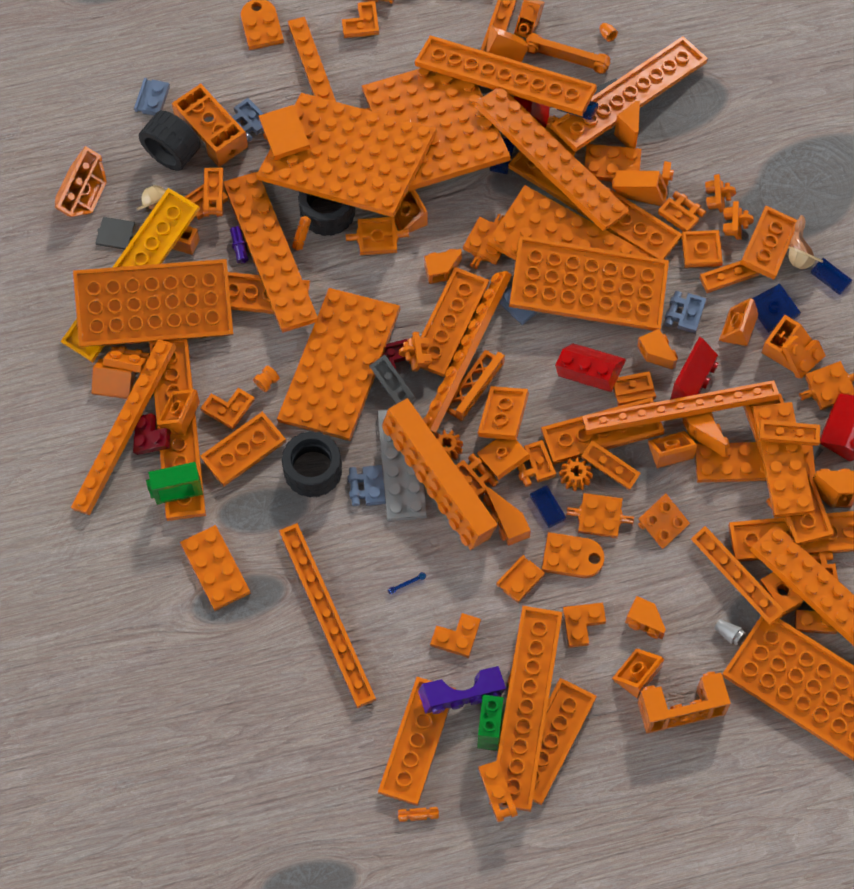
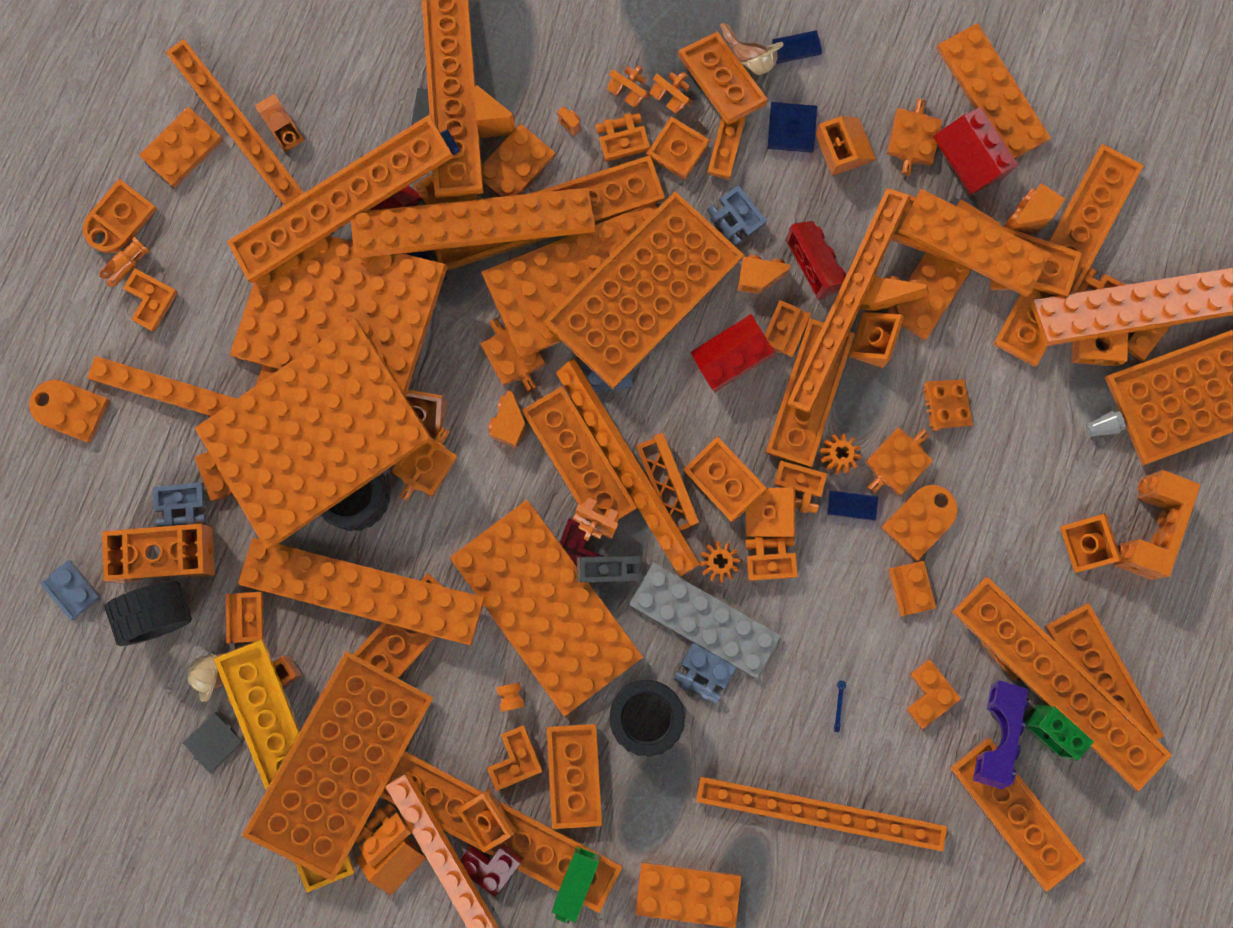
camera: 55 degrees left, 15 degrees up
orange wedge [55,146,107,217] -> none
orange plate [203,168,224,217] -> none
dark purple axle [230,226,249,264] -> none
orange tile [259,105,311,160] -> none
orange axle [292,216,311,251] -> none
orange brick [382,398,498,551] -> none
orange axle [398,807,439,822] -> none
orange plate [478,760,518,822] -> none
orange slope [483,487,531,546] -> none
orange slope [486,26,529,62] -> none
orange piece [526,33,611,74] -> none
orange plate [563,602,606,648] -> none
orange plate [581,440,641,490] -> none
orange hose [599,23,618,42] -> none
orange slope [612,171,668,206] -> none
orange slope [625,596,666,639] -> none
orange plate [691,526,786,626] -> none
orange slope [719,298,758,346] -> none
orange plate [759,420,820,446] -> none
orange plate [781,336,826,379] -> none

